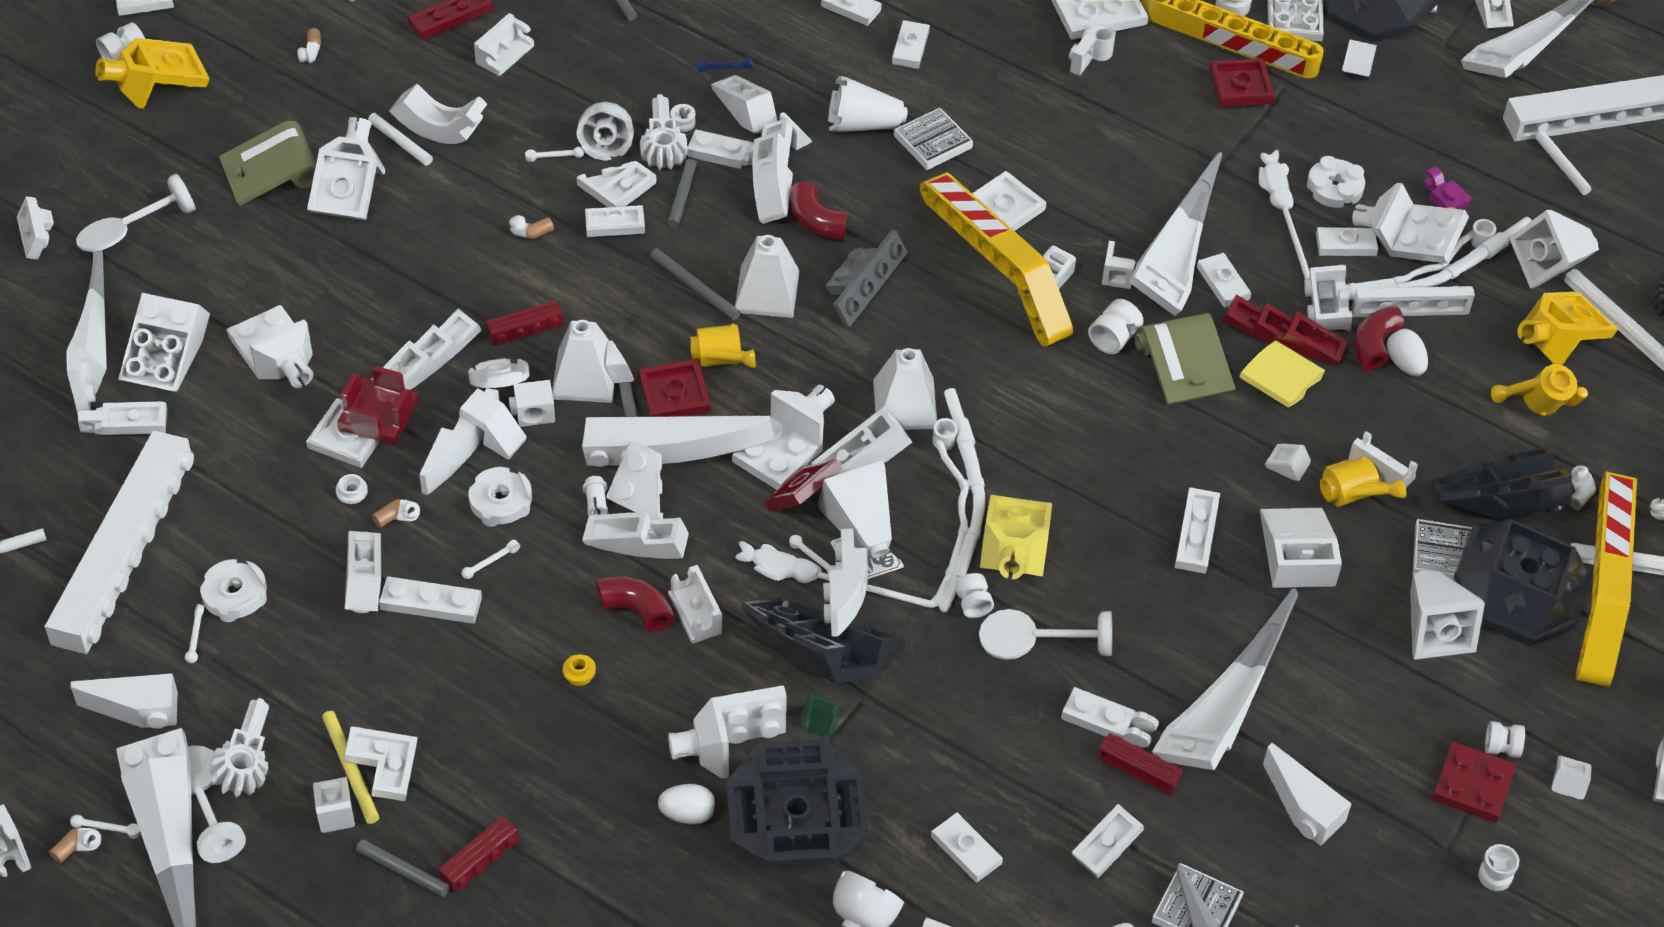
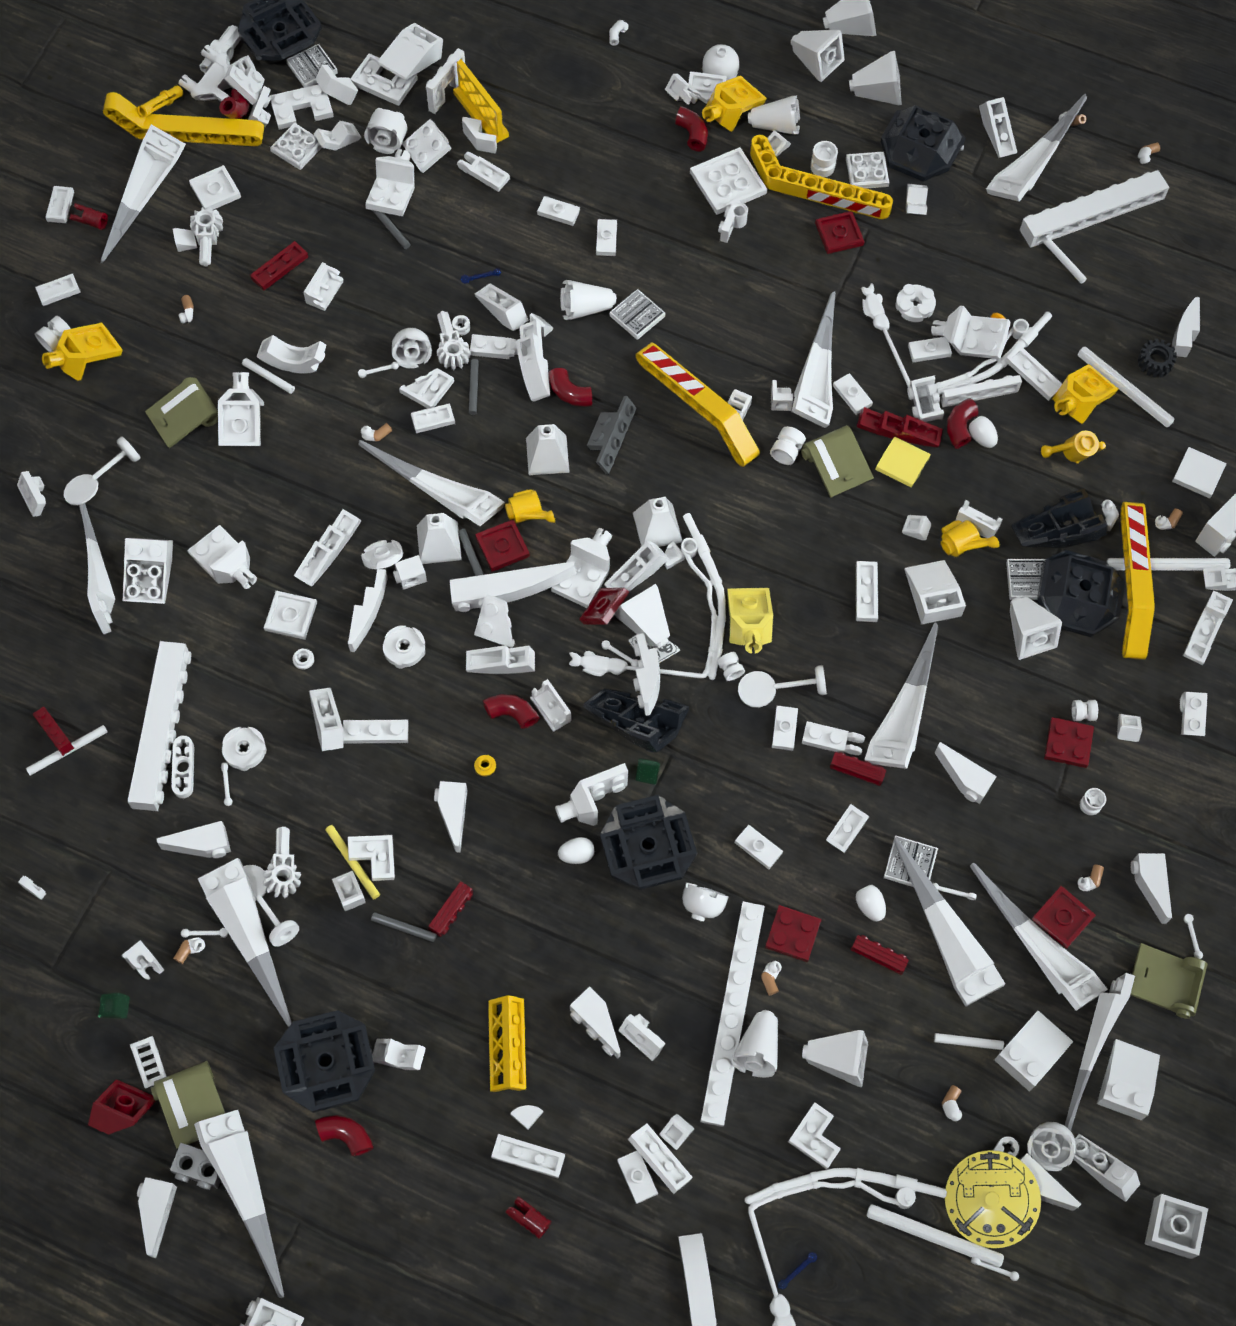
camera: 10 degrees left, 15 degrees up
white hinge [78,402,167,435] -> none
dark red panel [337,366,420,446] -> none
arm [372,499,420,528] -> none
white slope [459,388,527,460] -> none
white hinge [462,540,520,579] -> none
dark red piece [486,301,563,346] -> none
white pin [583,476,608,515] -> none
white slope [604,341,634,383] -> none
dark grey bar [650,248,741,321] -> none
white plate [972,171,1046,231] -> none
magenta plate [1422,167,1472,210] -> none
white slope [1509,210,1599,289] -> none
none -> white beam [172,736,194,798]
none -> white plate [359,440,505,526]
none -> white slope [434,781,467,852]
none -> white tile [664,541,685,569]
none -> white plate [772,706,798,751]
none -> white plate [1005,345,1062,401]

